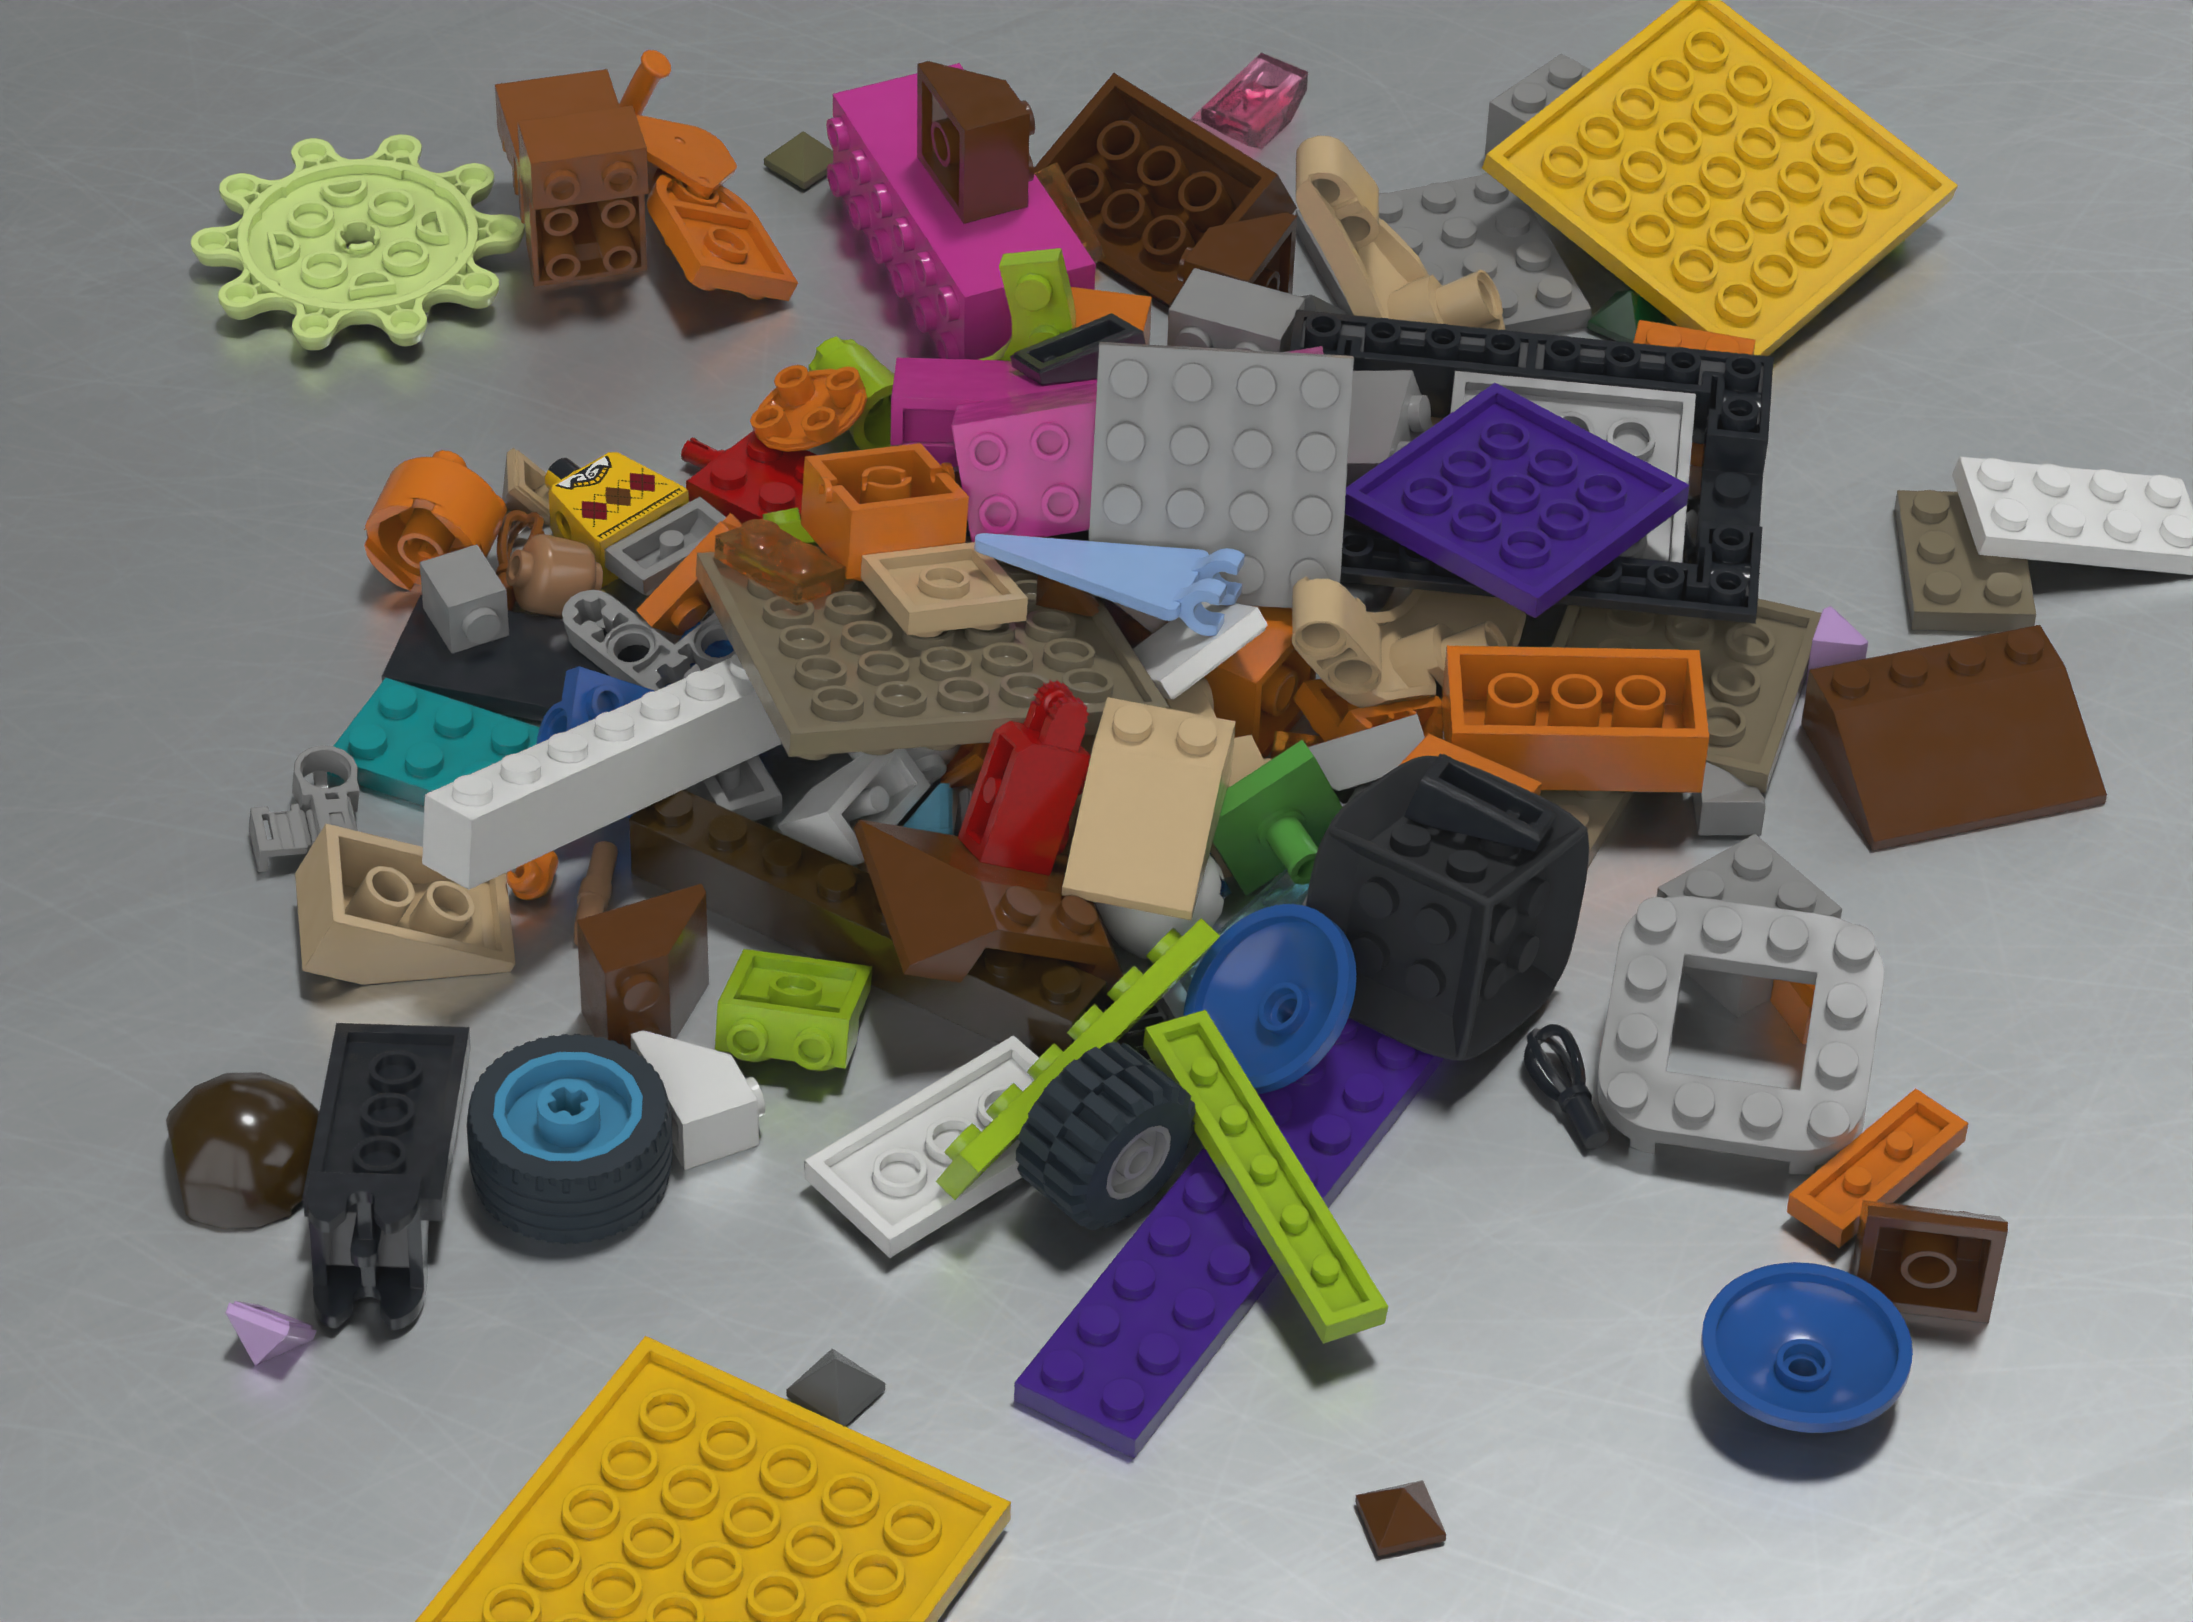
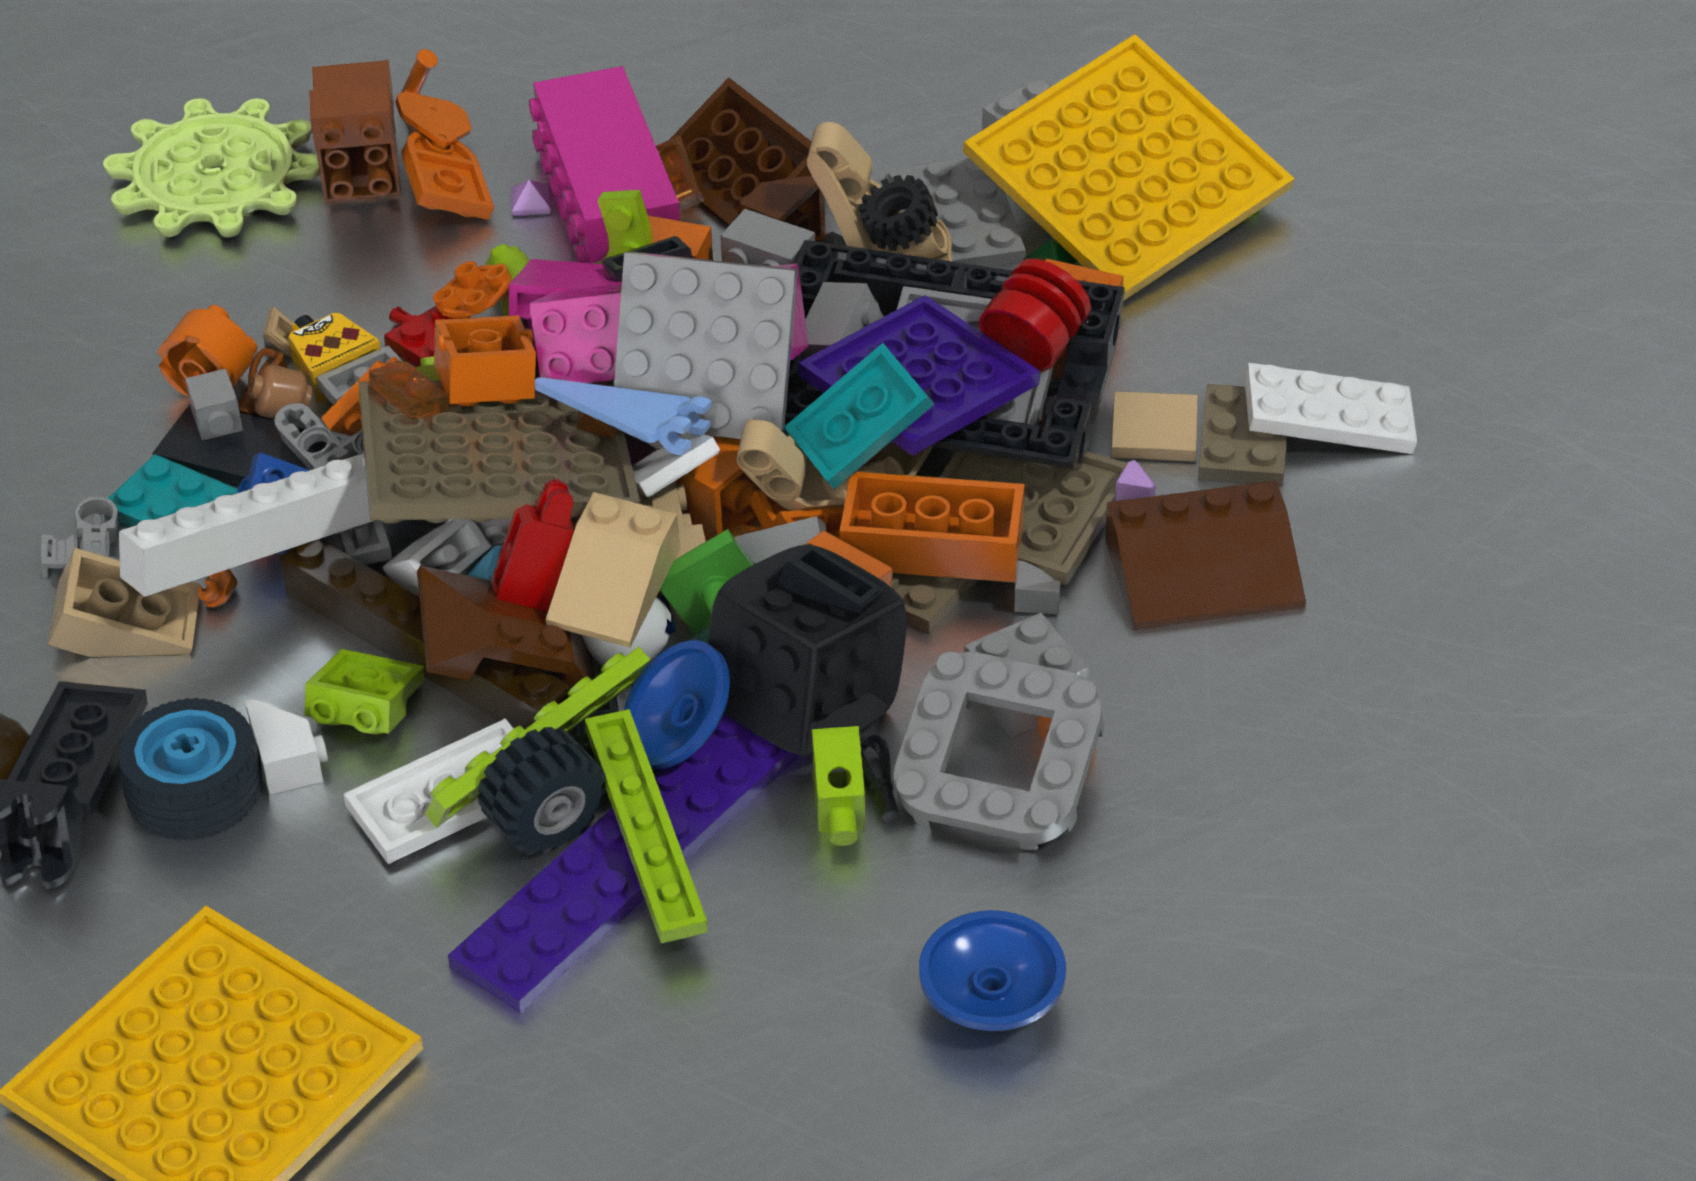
camera: 10 degrees right, 0 degrees up
medium nougat piece [574,841,619,946] -> none
reddish brown slope [576,884,709,1050] -> none
olive slope [764,131,833,189] -> none
dark grey slope [786,1348,885,1426] -> none
tan plate [860,542,1028,638] -> none
reddish brown slope [917,61,1035,224] -> none
clear pink slope [1190,53,1308,150] -> none
reddish brown slope [1355,1480,1446,1556] -> none
orange plate [1787,1088,1968,1248] -> none
reddish brown slope [1853,1200,2008,1323] -> none
none -> lavender slope [511,180,551,216]
none -> teal plate [784,343,934,489]
none -> lime torso [812,726,865,846]
none -> black tyre [859,175,938,251]
none -> red wheel [979,259,1091,372]
none -> tan tile [1111,391,1198,462]

